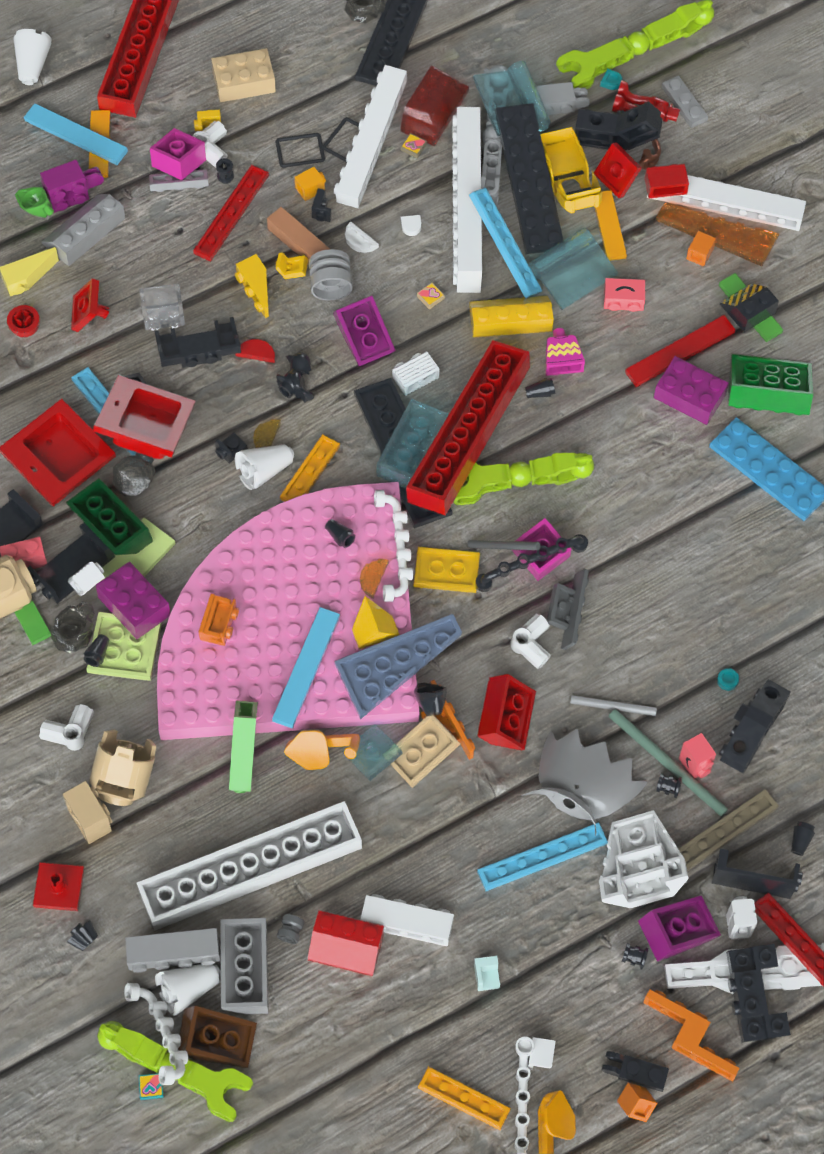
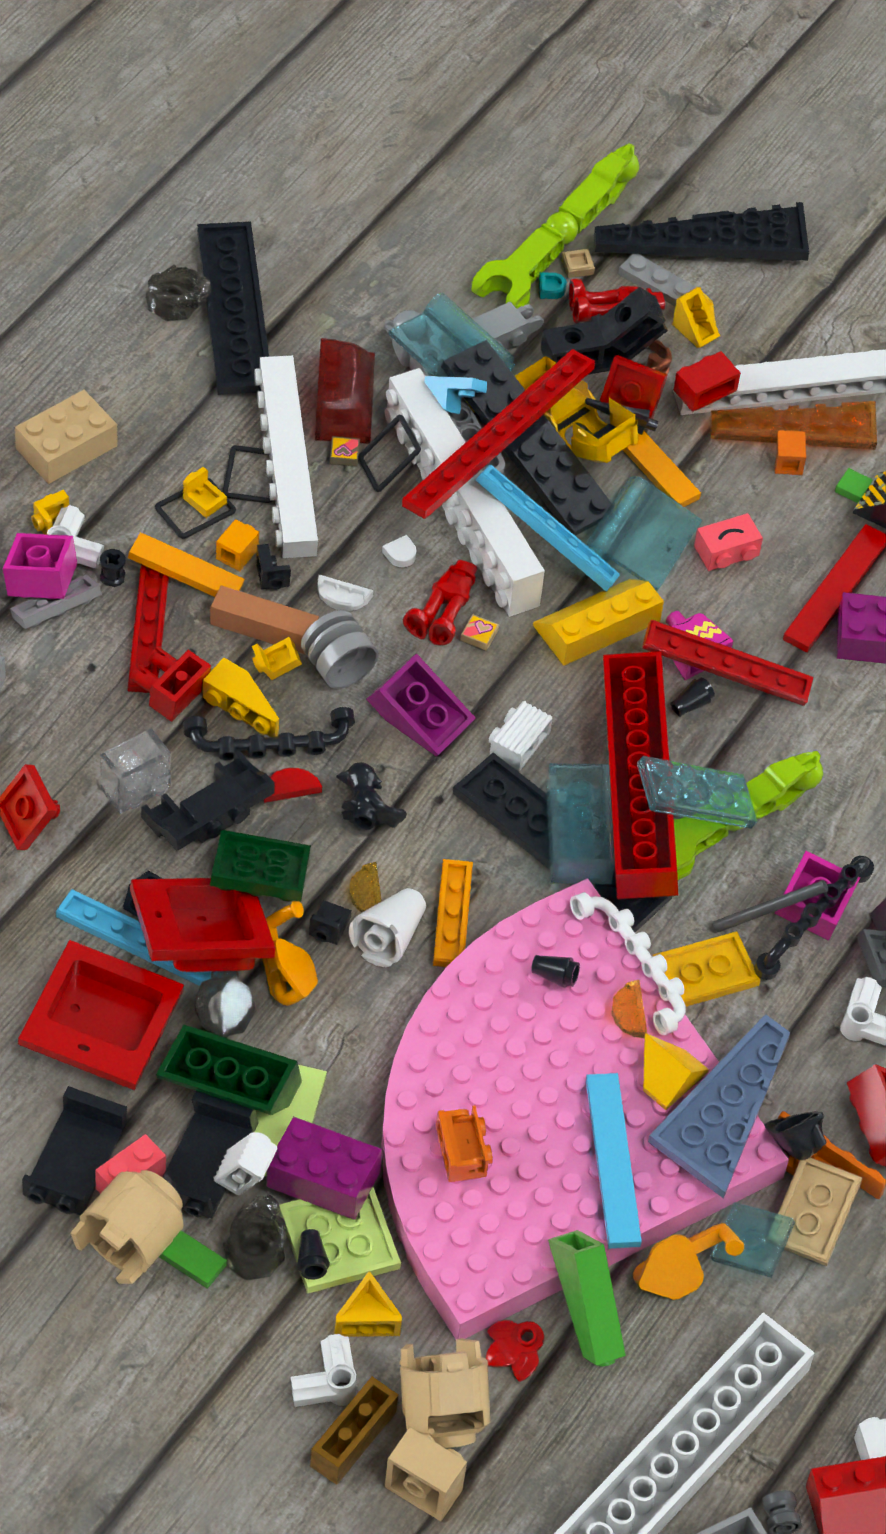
camera: 30 degrees left, 10 degrees down
none -> light orange tile [128,532,245,597]
none -> red brick [130,646,211,722]
none -> yellow bracket [183,467,227,518]
none -> black bar [183,707,355,761]
none -> dark green plate [210,830,311,902]
none -> light orange piece [263,901,318,1006]
none -> pearl gold brick [310,1376,399,1485]
none -> yellow slope [334,1271,402,1337]
none -> black piece [358,415,421,492]
none -> red plate [402,349,595,519]
none -> red piece [403,560,478,645]
none -> medium azure slope [424,376,487,414]
none -> red plate [486,1320,545,1382]
none -> tan tile [561,249,595,278]
none -> black piece [585,398,658,435]
none -> black wing [594,202,809,261]
none -> clear light blue plate [637,756,758,829]
none -> red tile [642,619,814,706]
none -> yellow slope [672,287,720,348]

